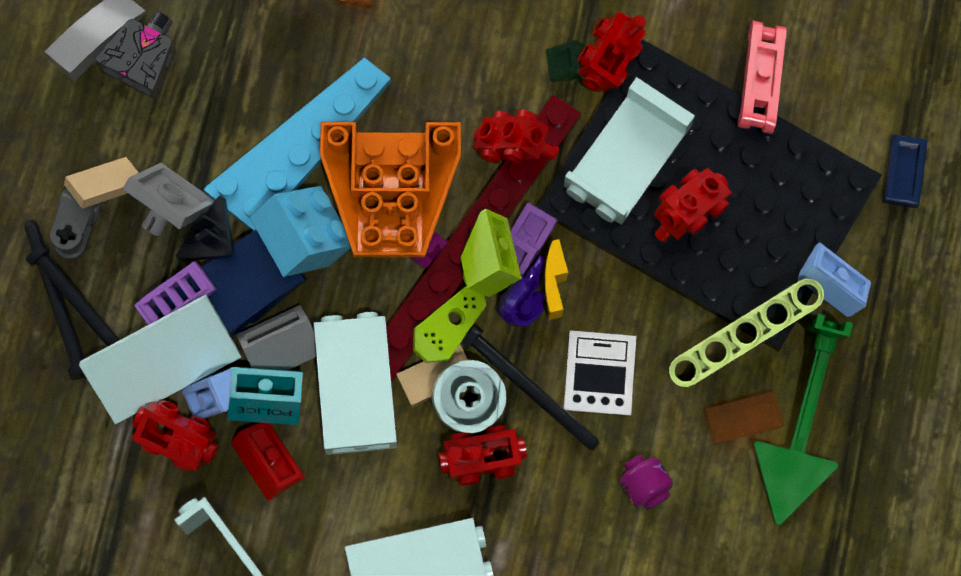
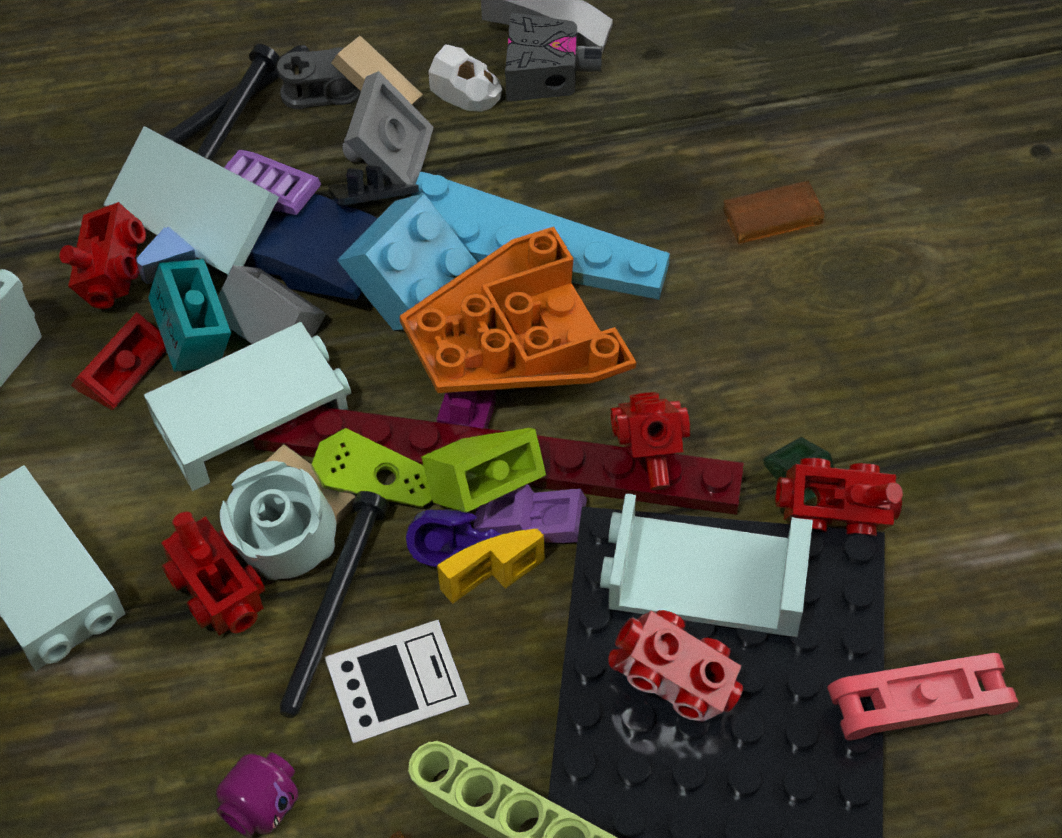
camera: 70 degrees right, 20 degrees down
none -> white rock [428,44,502,112]

